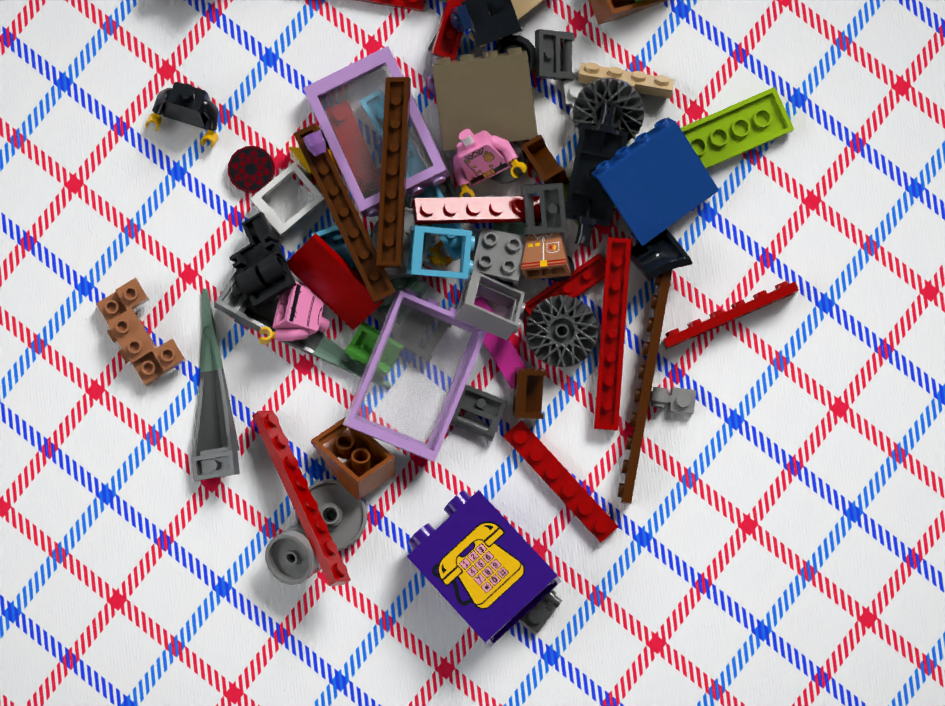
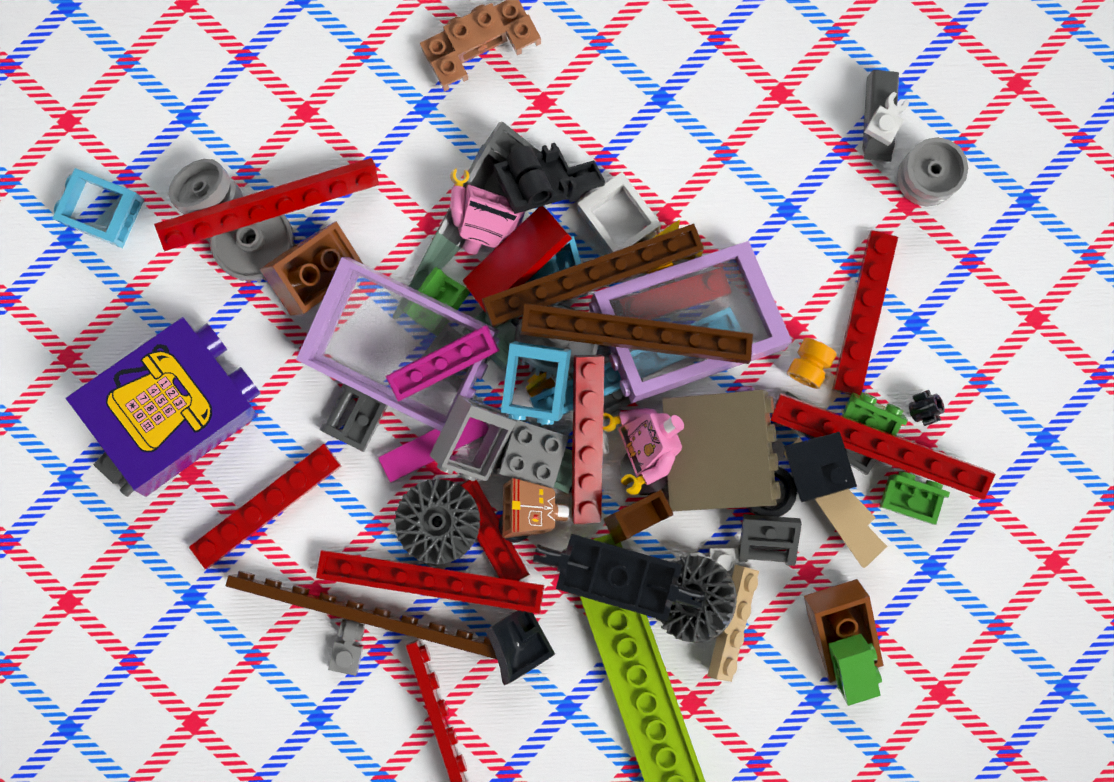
camera: 90 degrees right, 0 degrees up
black torso [145,82,219,148] -> none
dark grey plate [192,288,240,481] -> none
tile [228,146,275,193] -> none
medium lavender hose [303,131,326,157] -> none
dark blue plate [450,4,473,33] -> none
reddish brown panel [512,367,547,419] -> none
dark grey plate [520,183,567,235] -> none
blue panel [591,117,719,246] -> none
none -> medium azure window [52,168,145,249]
none -> dark pink tile [385,325,500,402]
none -> light orange wheel [786,338,837,389]

